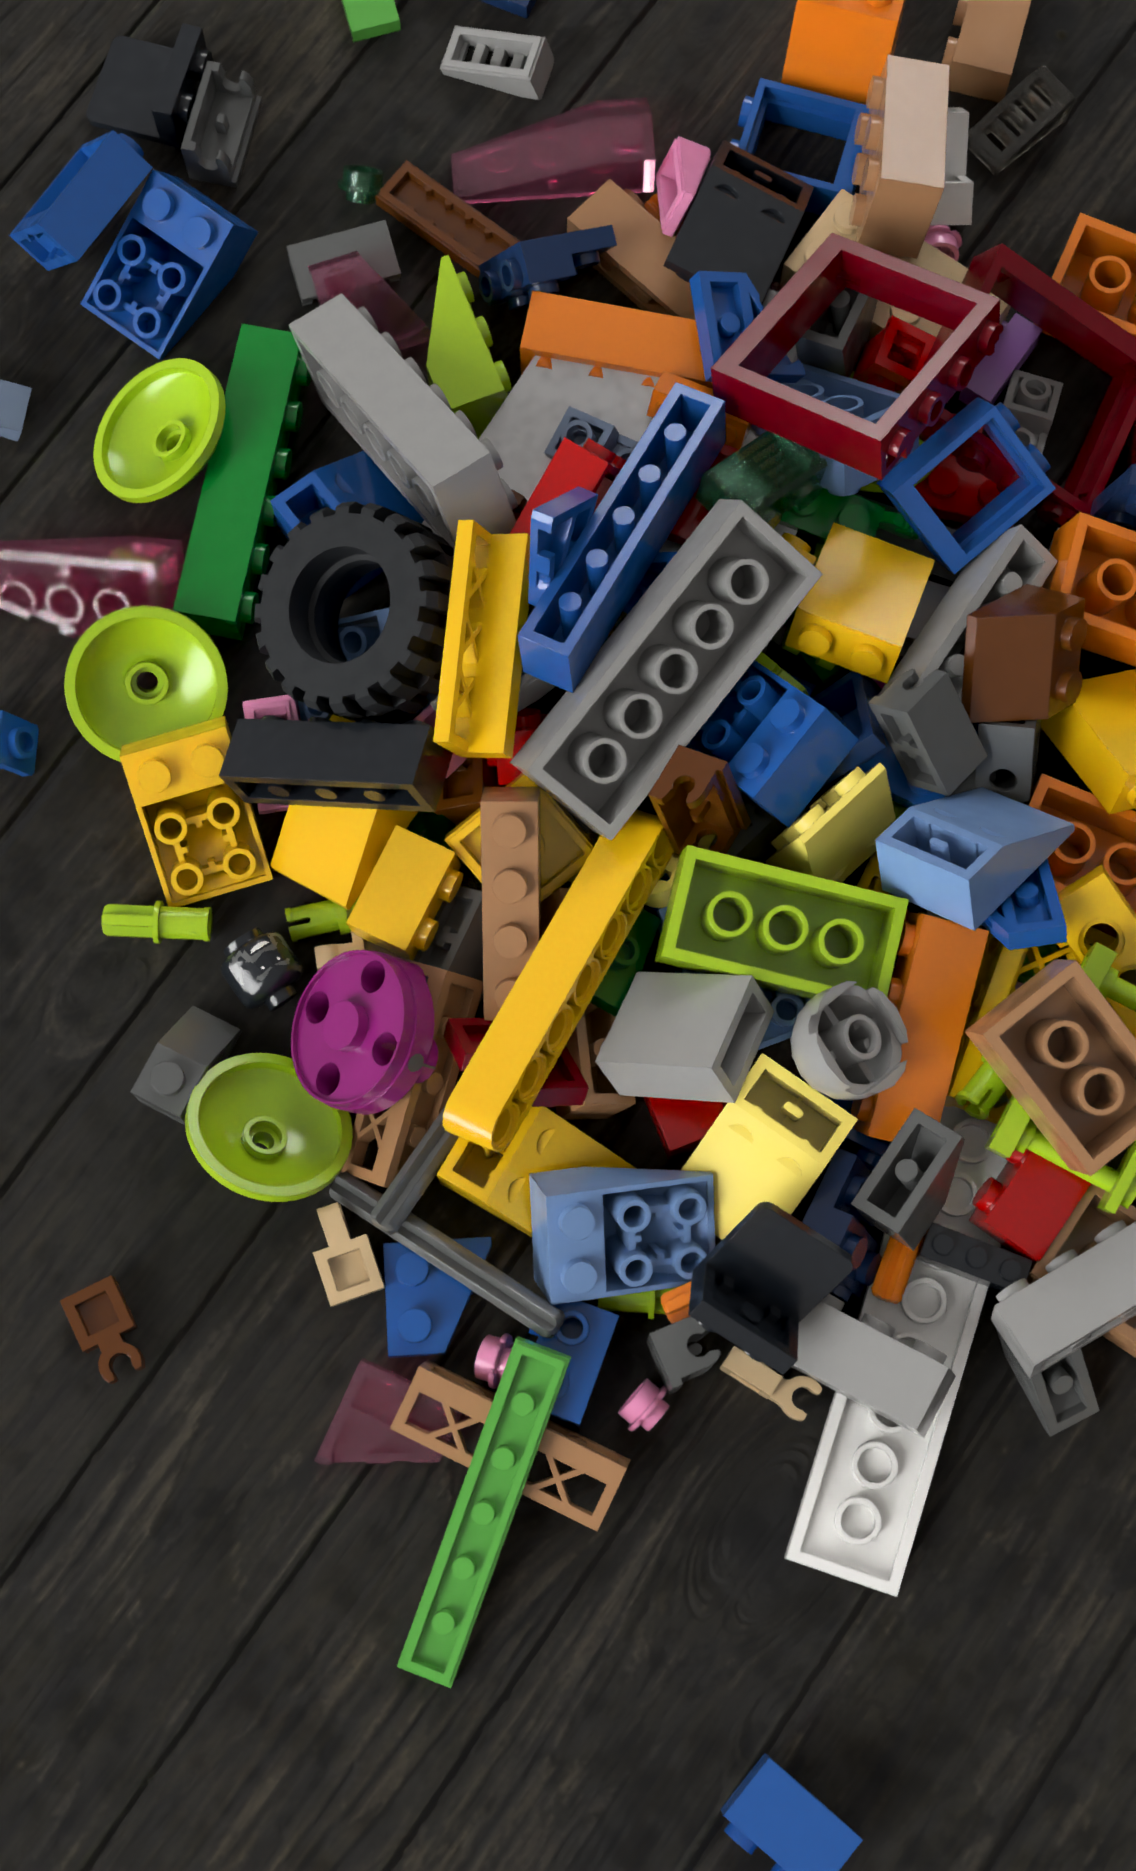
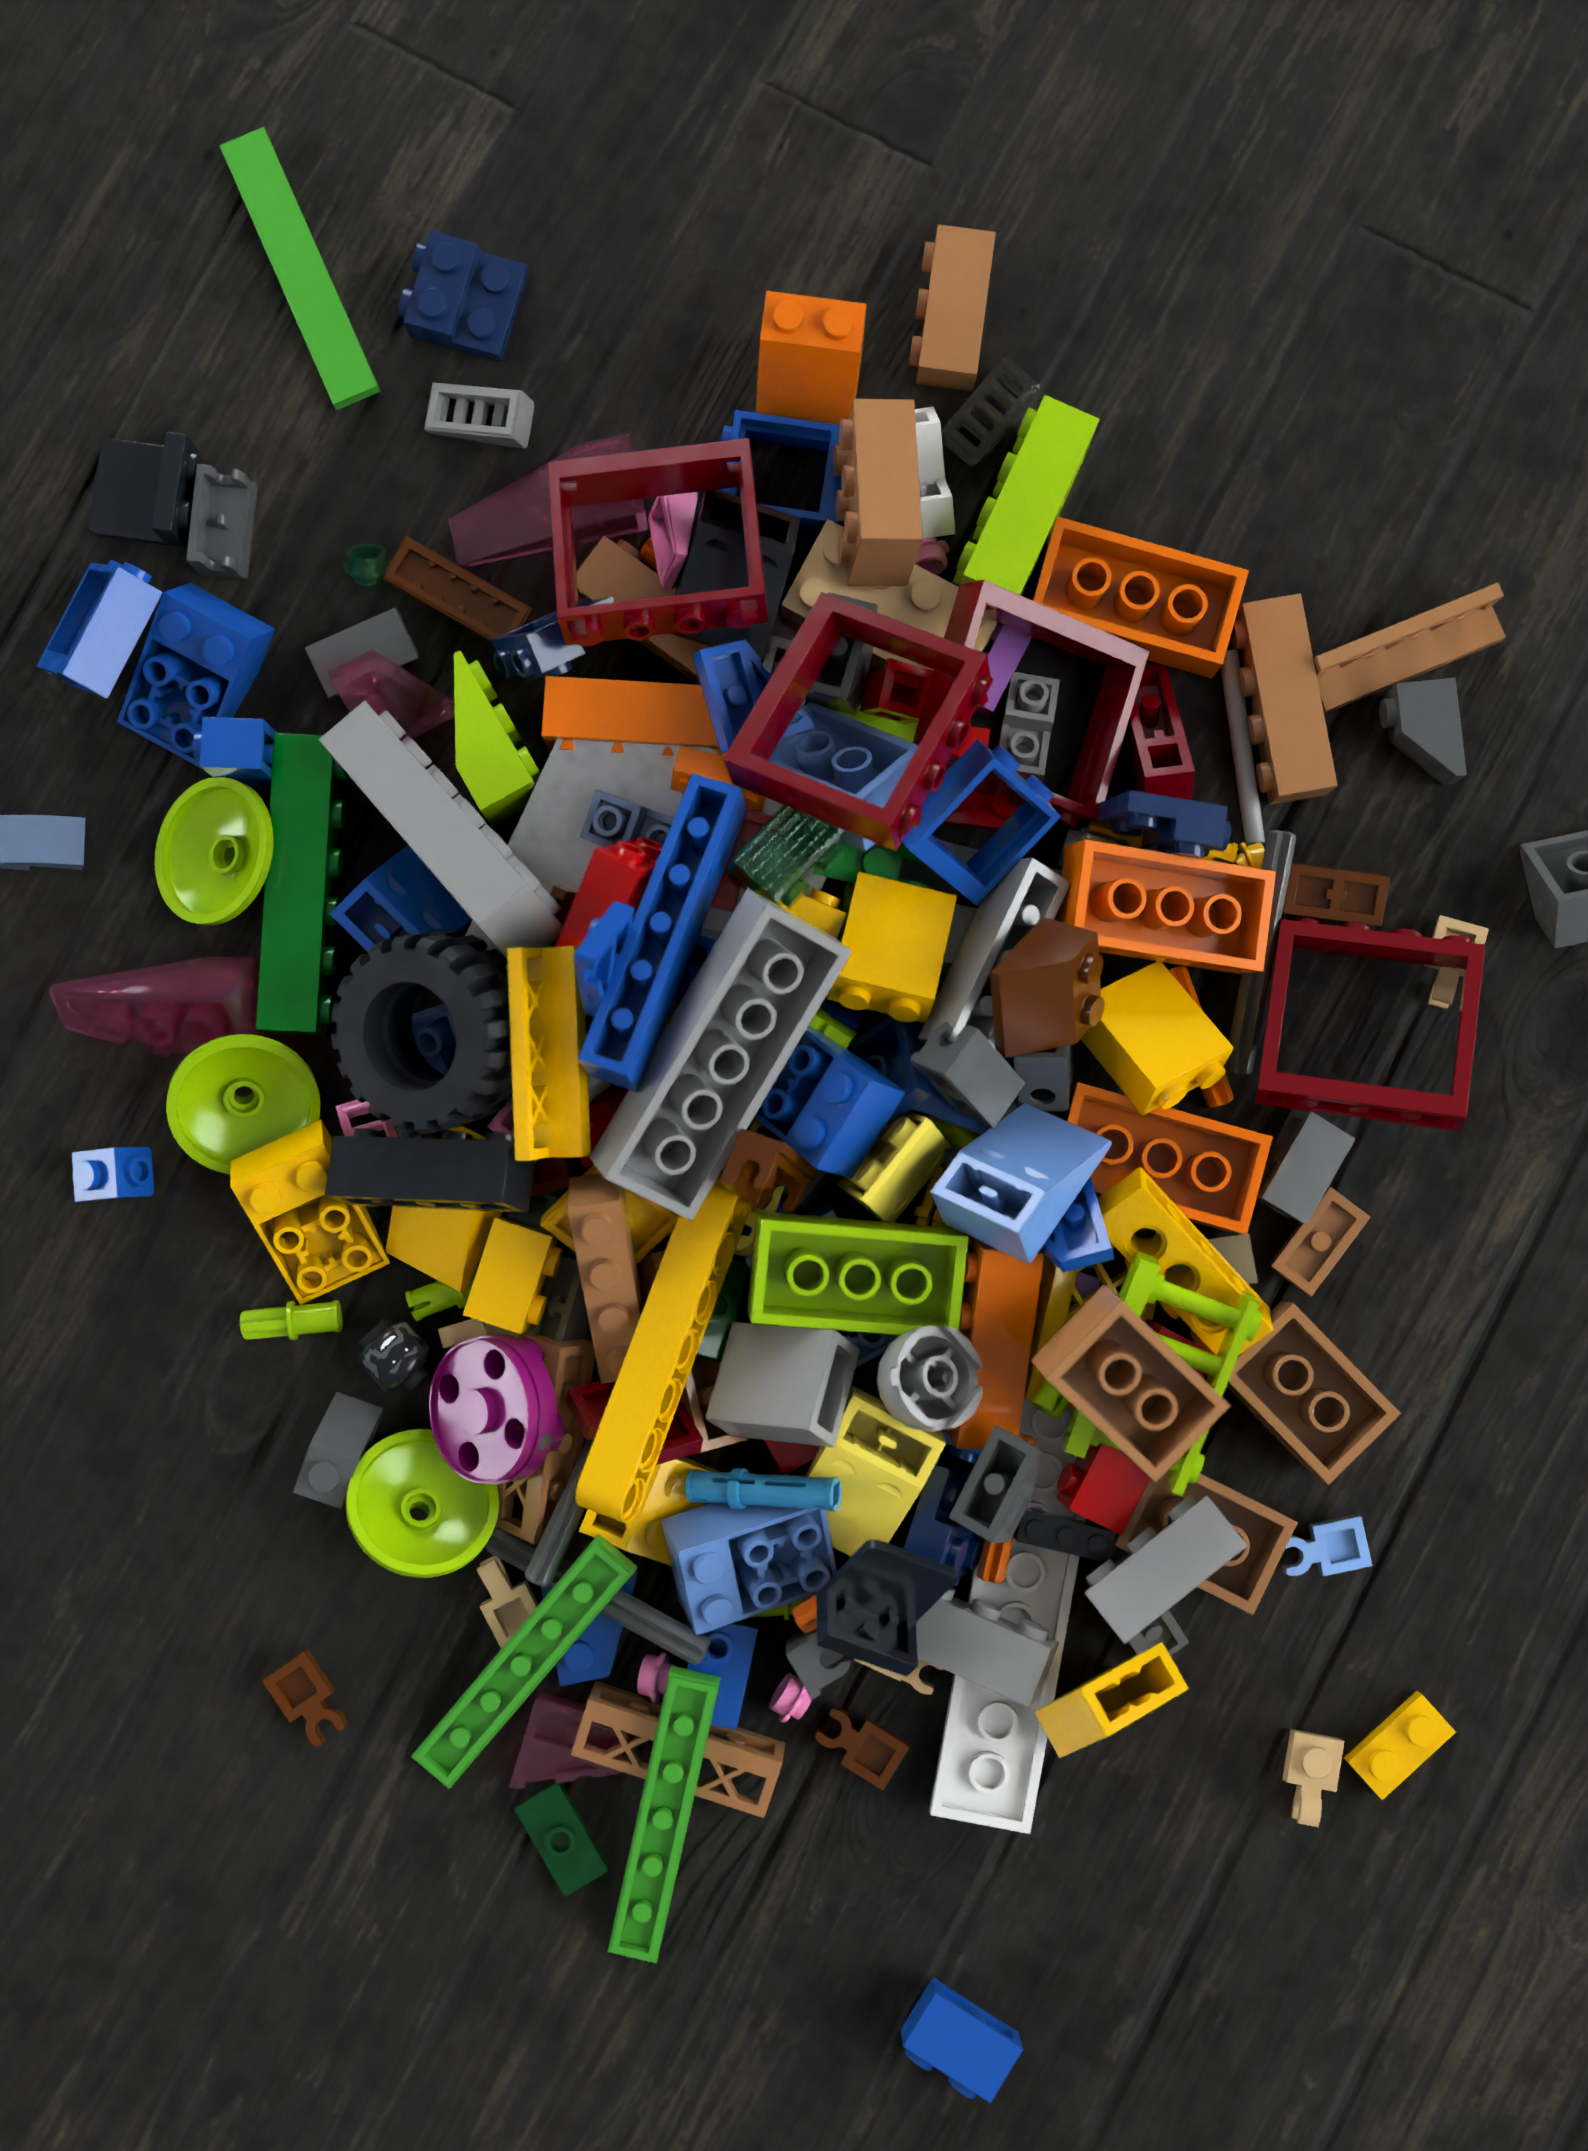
camera: 10 degrees left, 10 degrees up
none -> blue brick [193,717,277,787]
none -> bright green tile [411,1534,638,1789]
none -> dark green plate [514,1779,610,1897]
none -> dark red window [548,438,769,646]
none -> dark azure pin [685,1468,842,1511]
none -> reddish brown plate [815,1705,910,1791]
none -> lime brick [953,395,1100,596]
none -> yellow brick [1034,1642,1189,1758]

